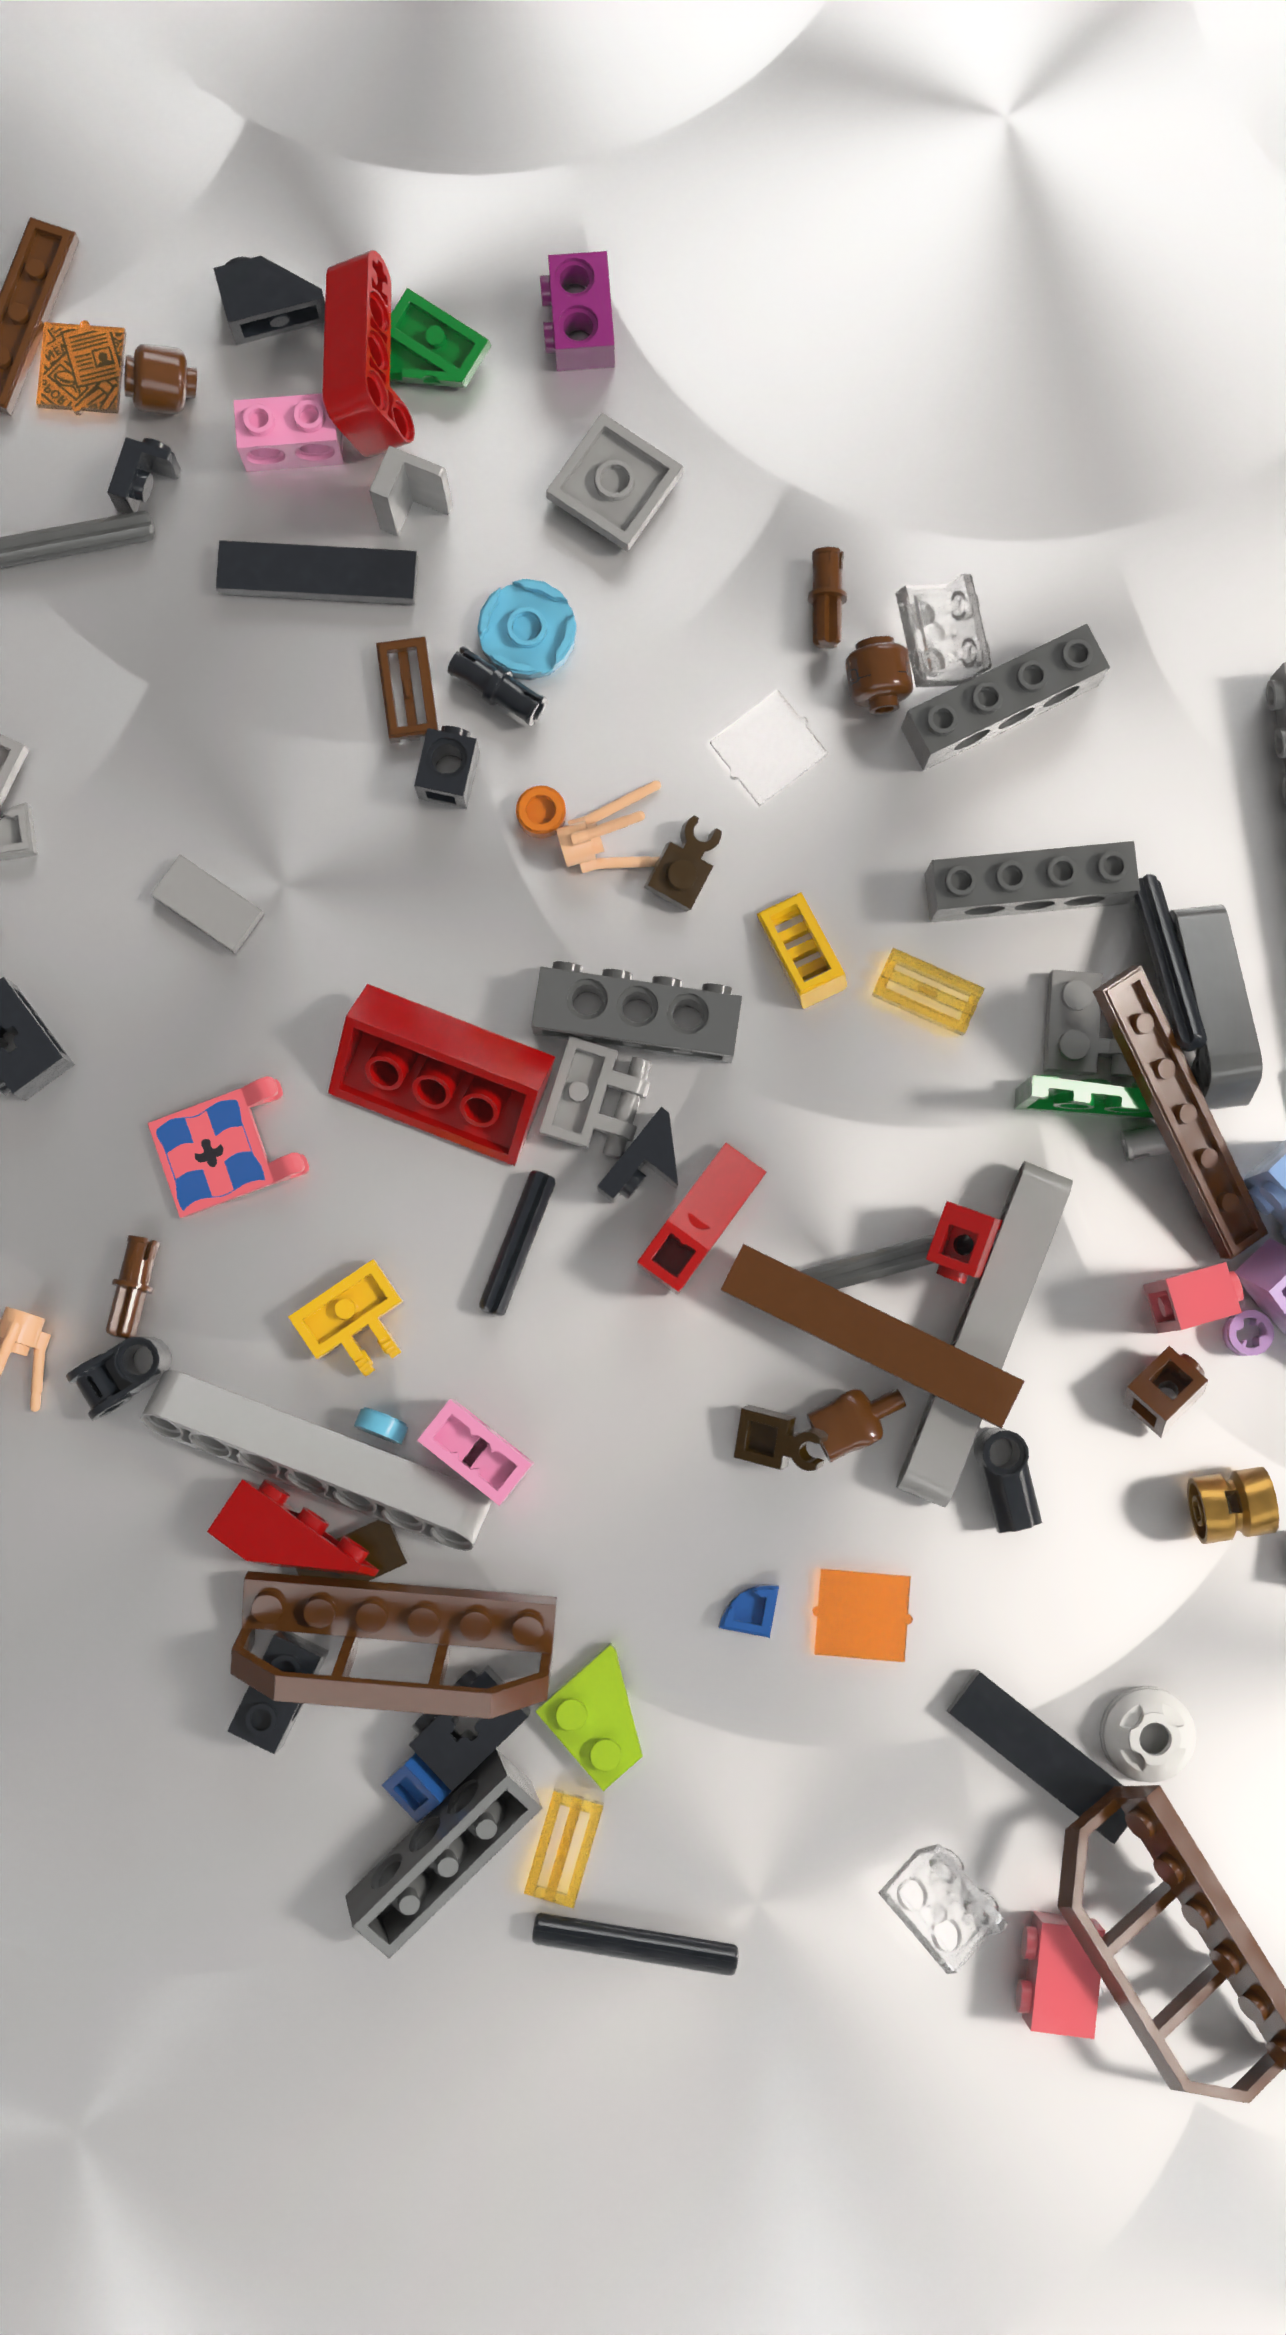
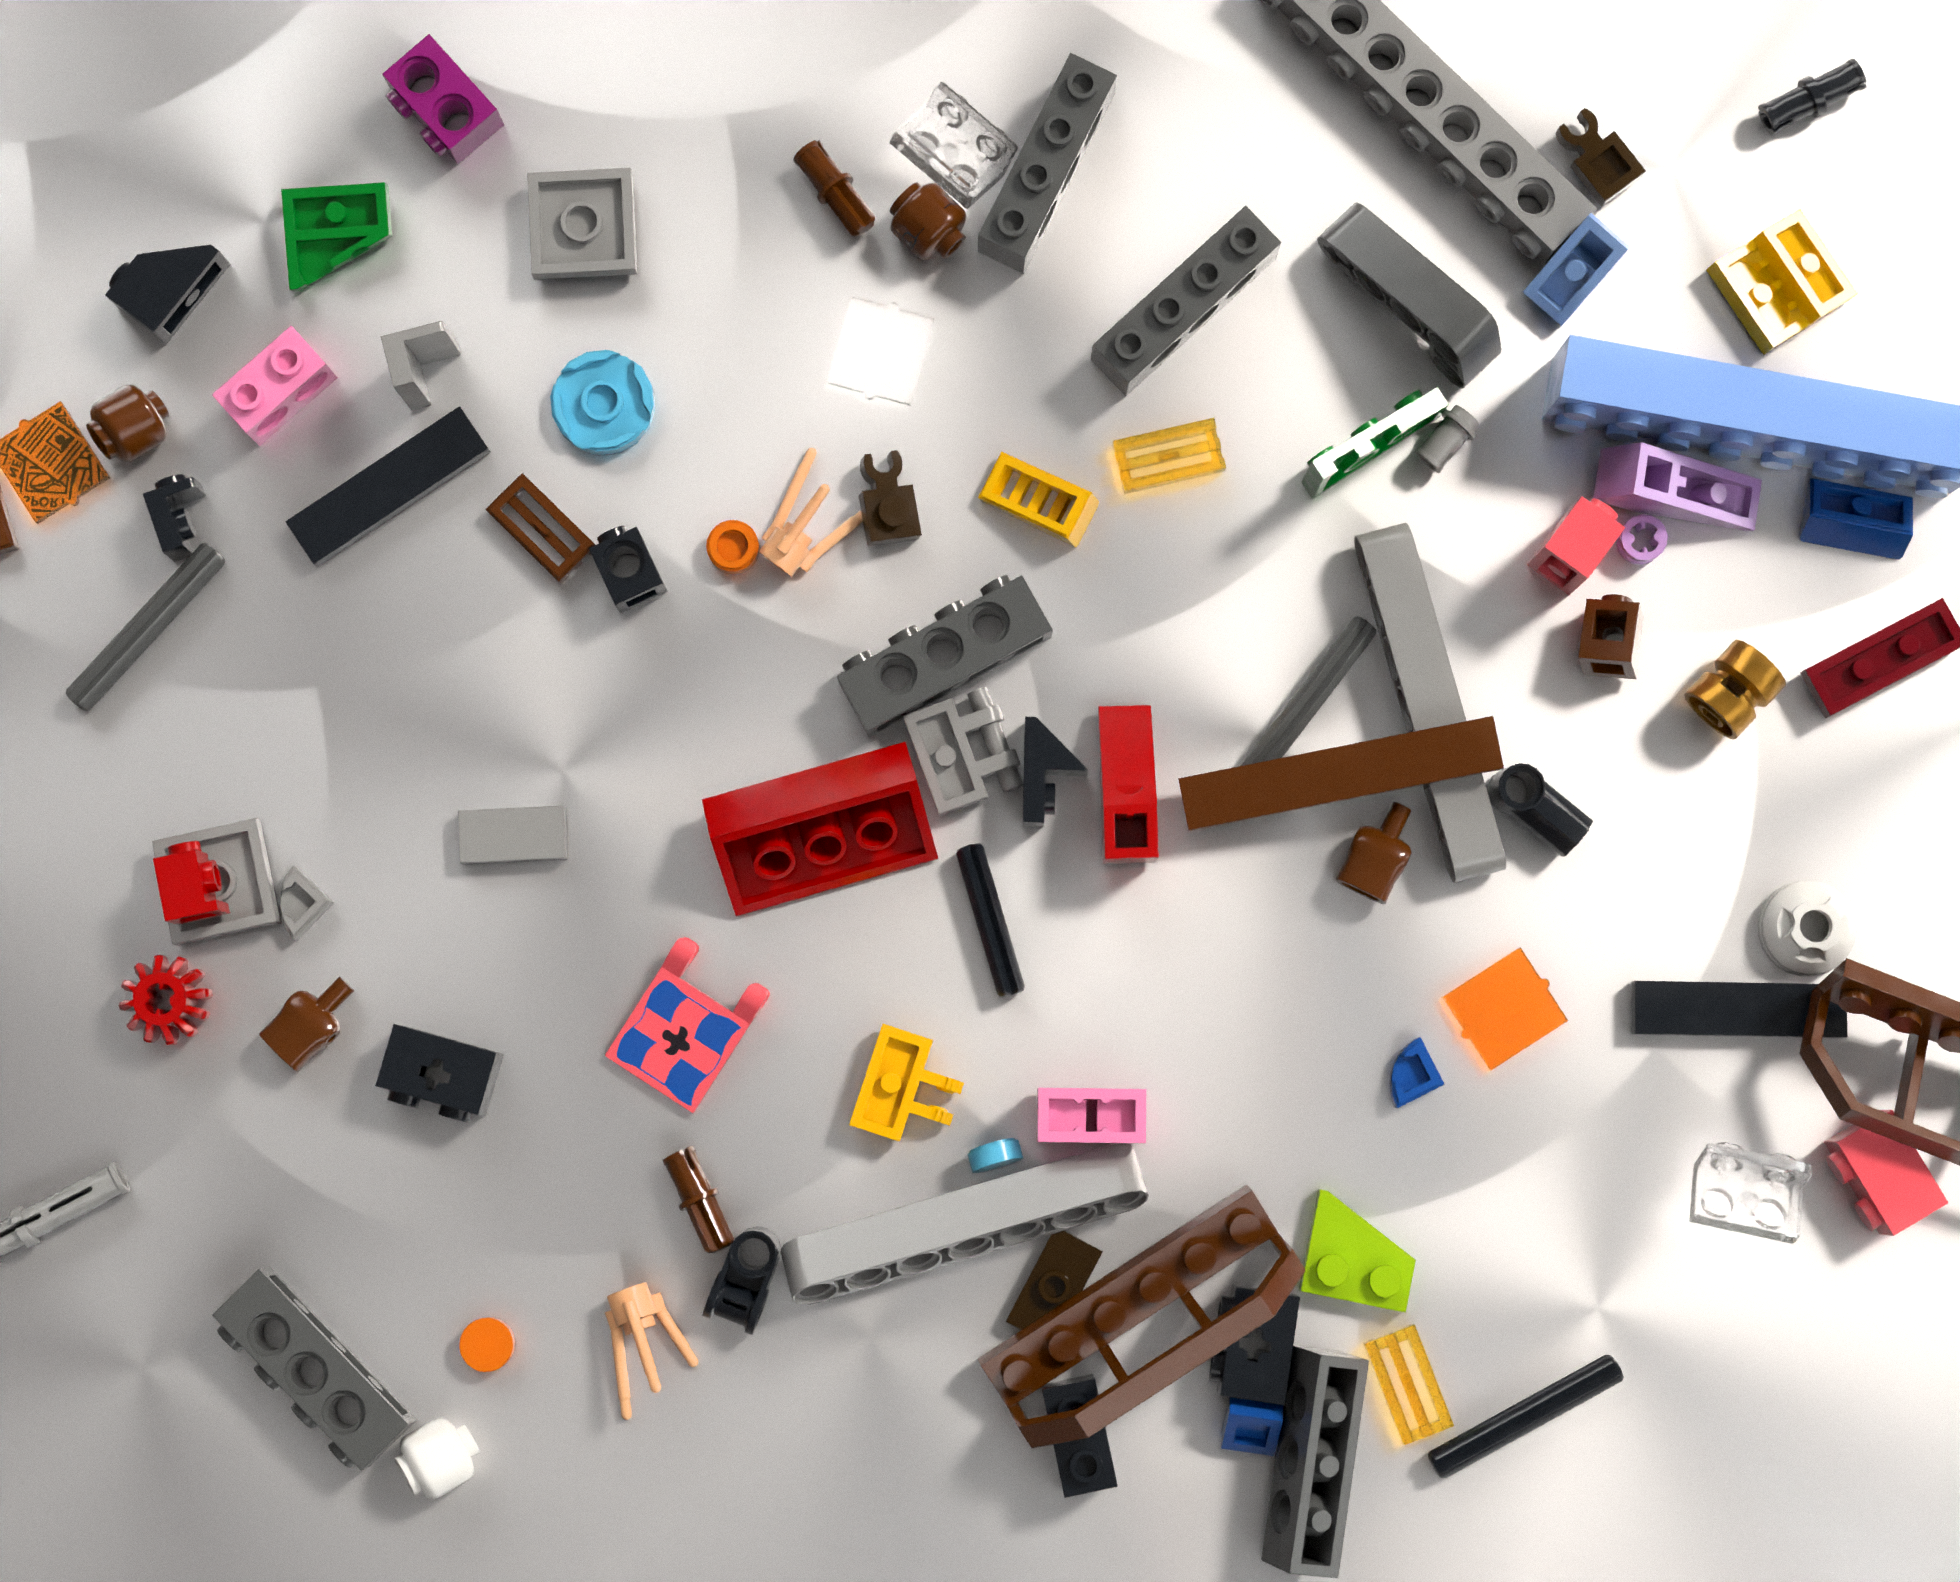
camera: 35 degrees left, 0 degrees up
red slope [207,1479,379,1577] -> none
red beam [322,250,415,458] -> none
black pin [447,646,547,726] -> none
dark brown plate [734,1405,828,1471] -> none
red brick [925,1201,1003,1284] -> none
light grey plate [1043,970,1131,1077] -> none
reddish brown tile [1092,965,1268,1259] -> none
black axle [1134,874,1207,1052] -> none

